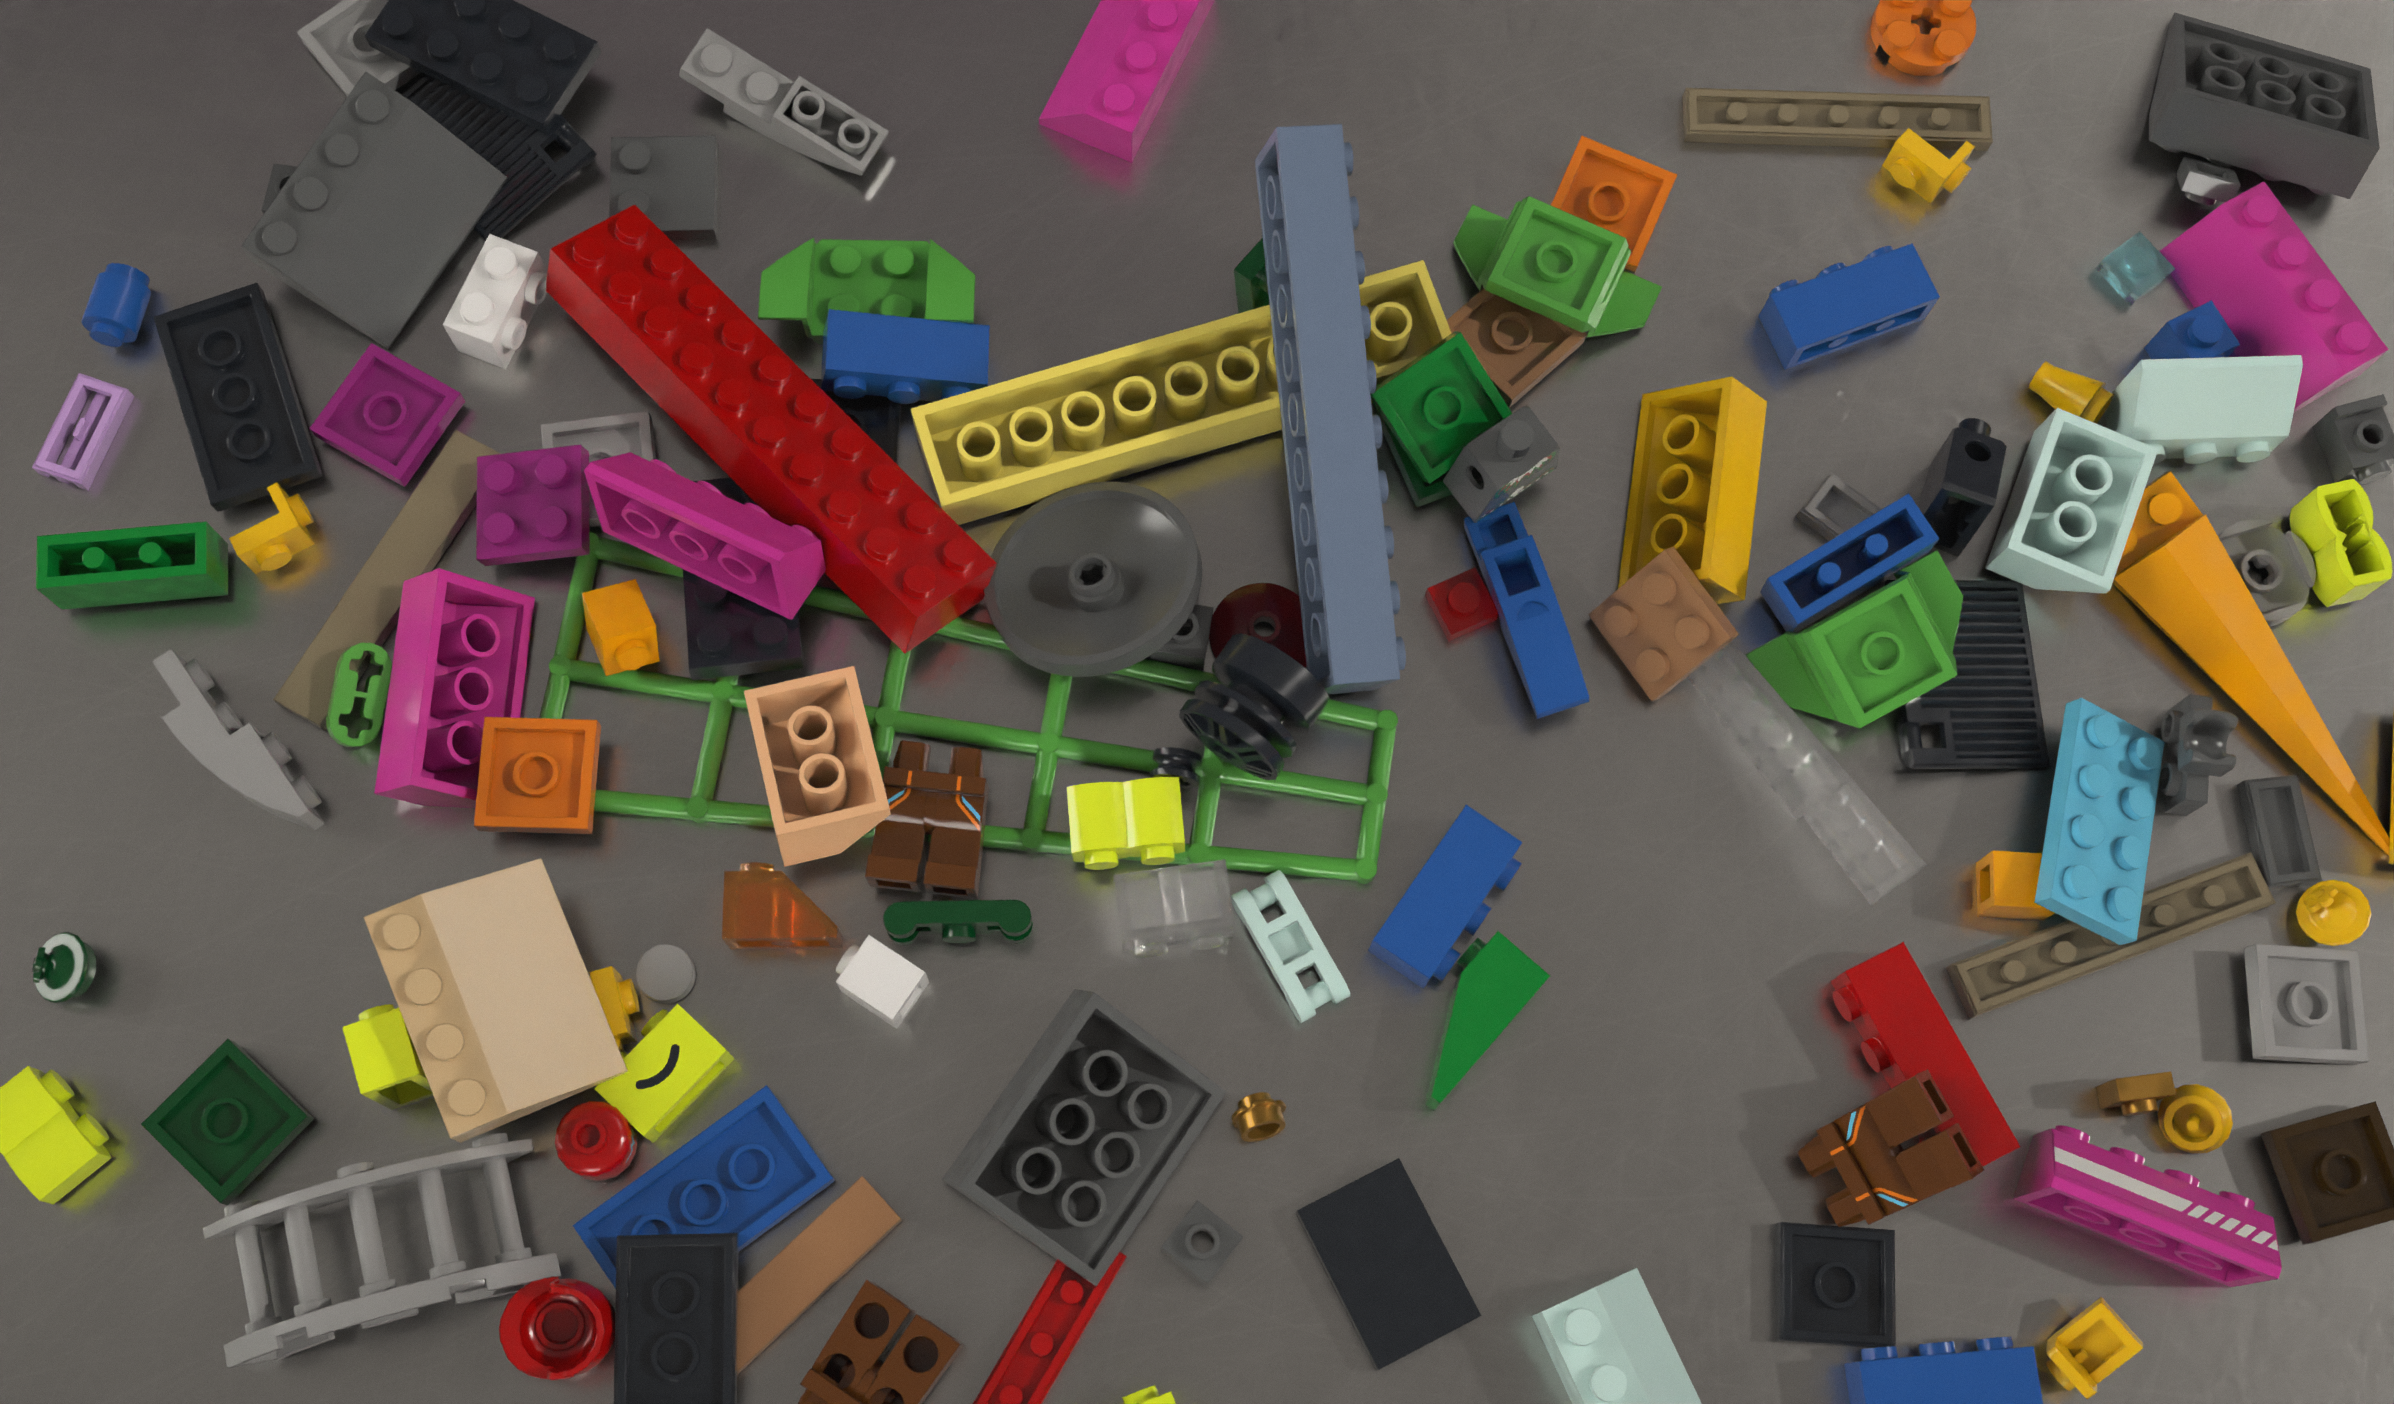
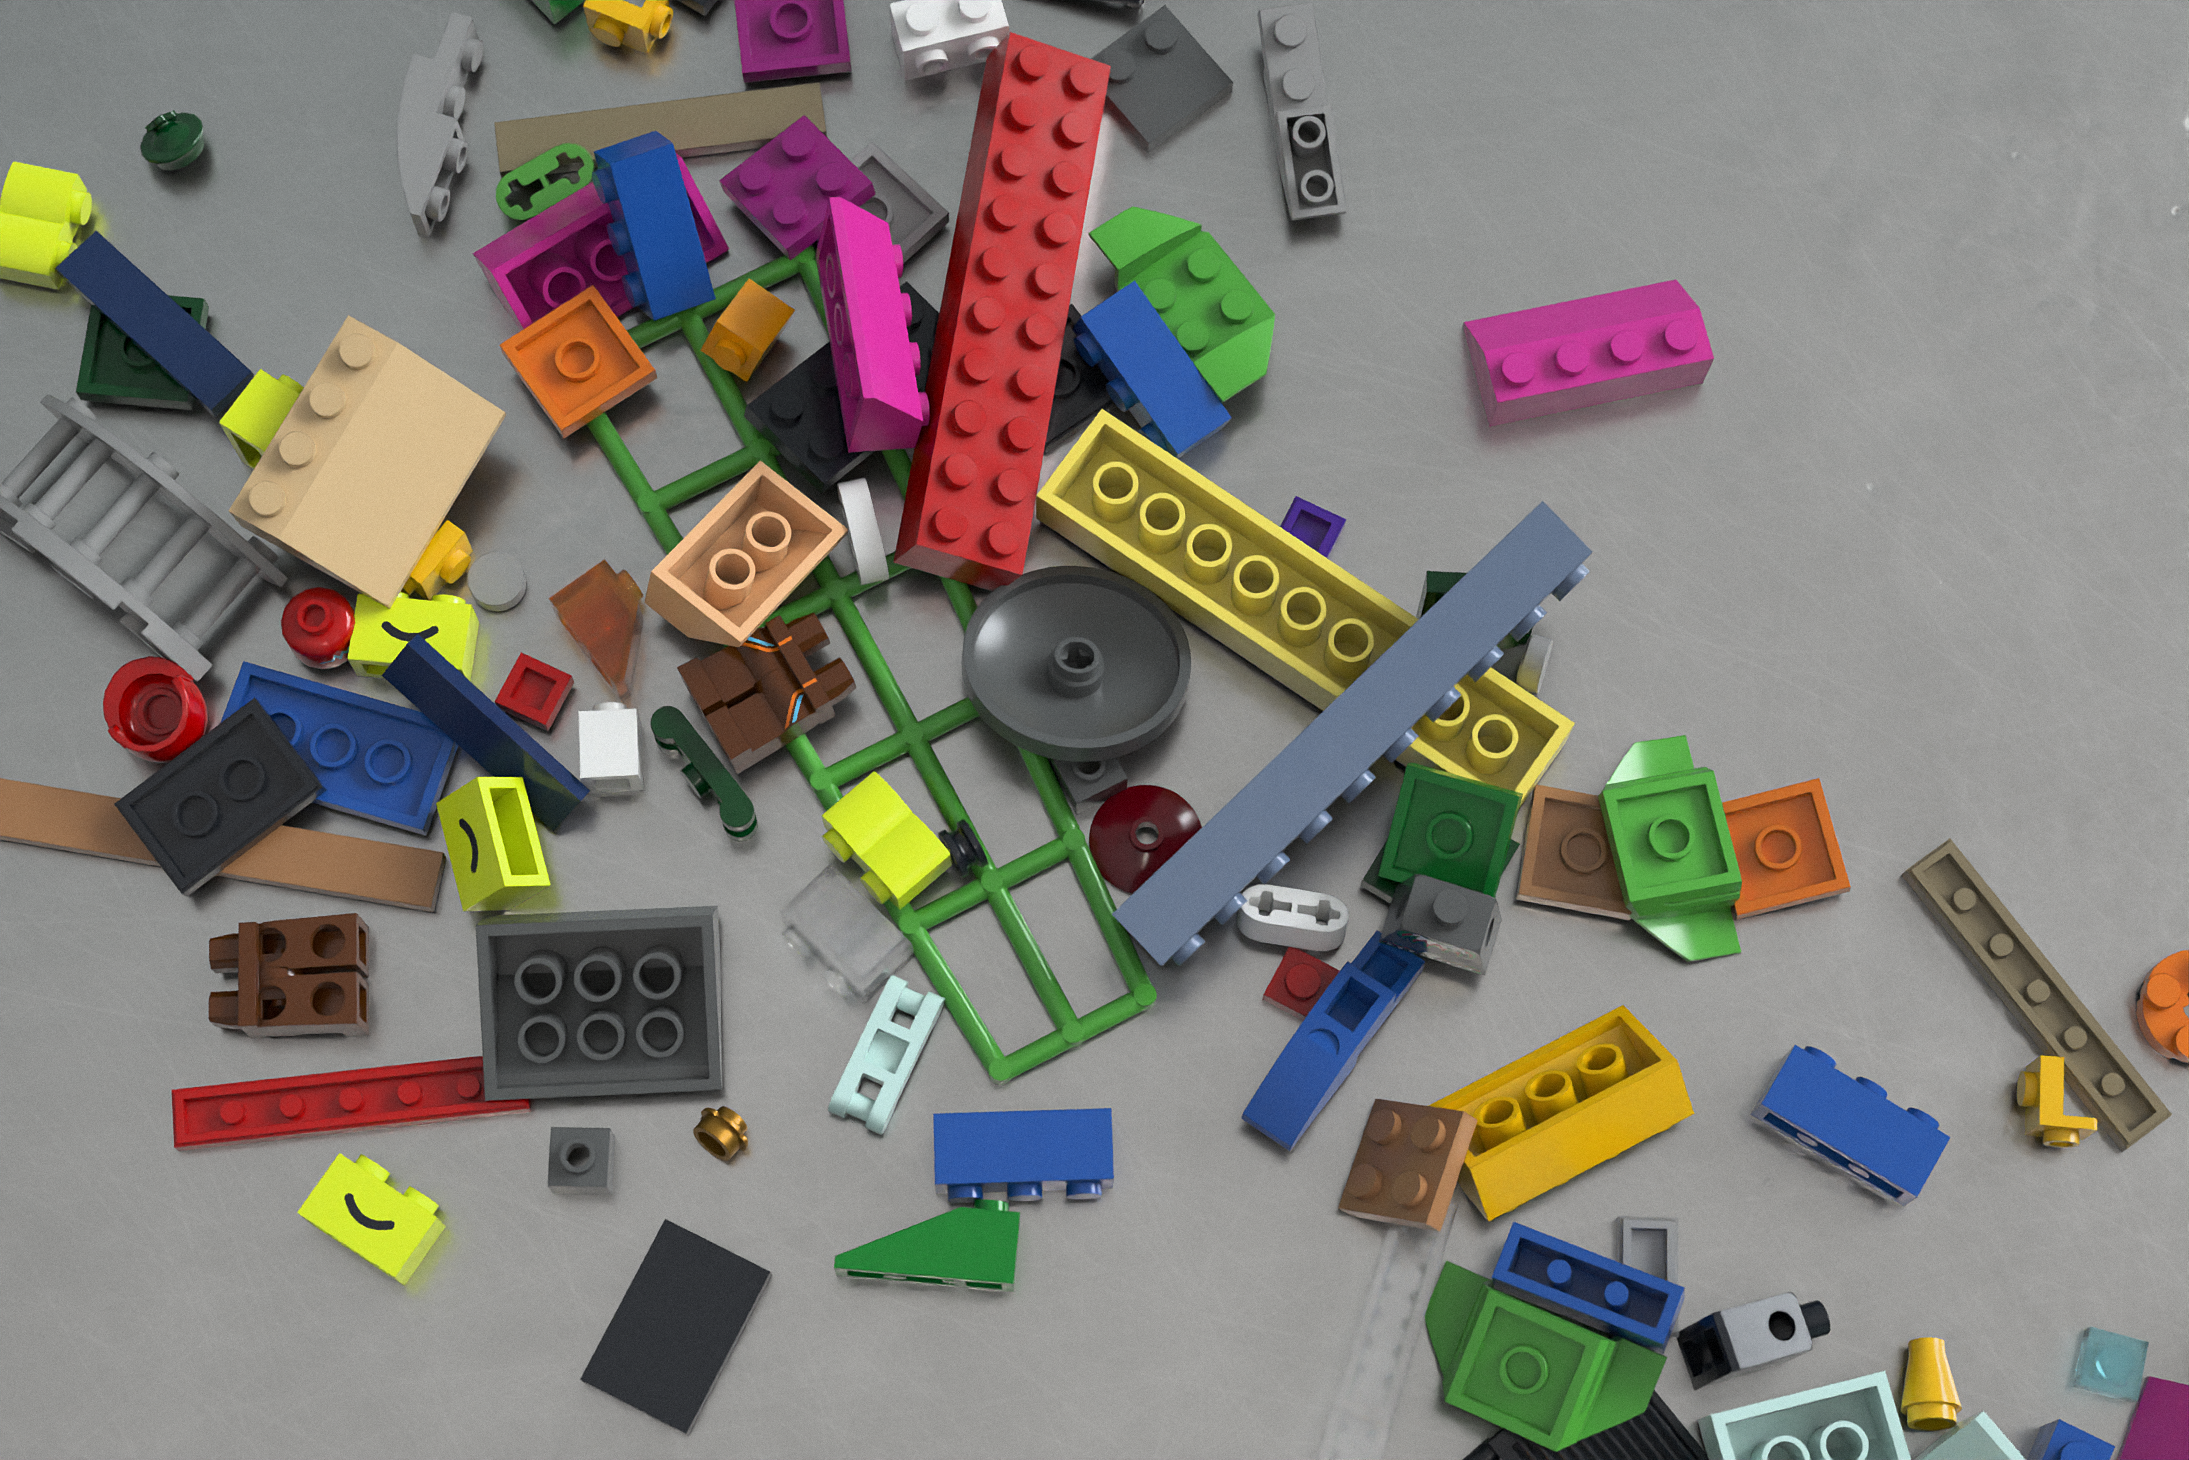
camera: 55 degrees right, 0 degrees up
black wheel [1179,633,1329,780] -> none
none -> dark blue tile [55,231,254,417]
none -> dark blue tile [382,634,590,831]
none -> neon yellow brick [436,777,550,911]
none -> red plate [494,652,574,731]
none -> blue brick [592,131,716,321]
none -> white beam [837,478,889,585]
none -> white beam [1237,884,1349,951]
none -> dark purple tile [1280,496,1346,559]

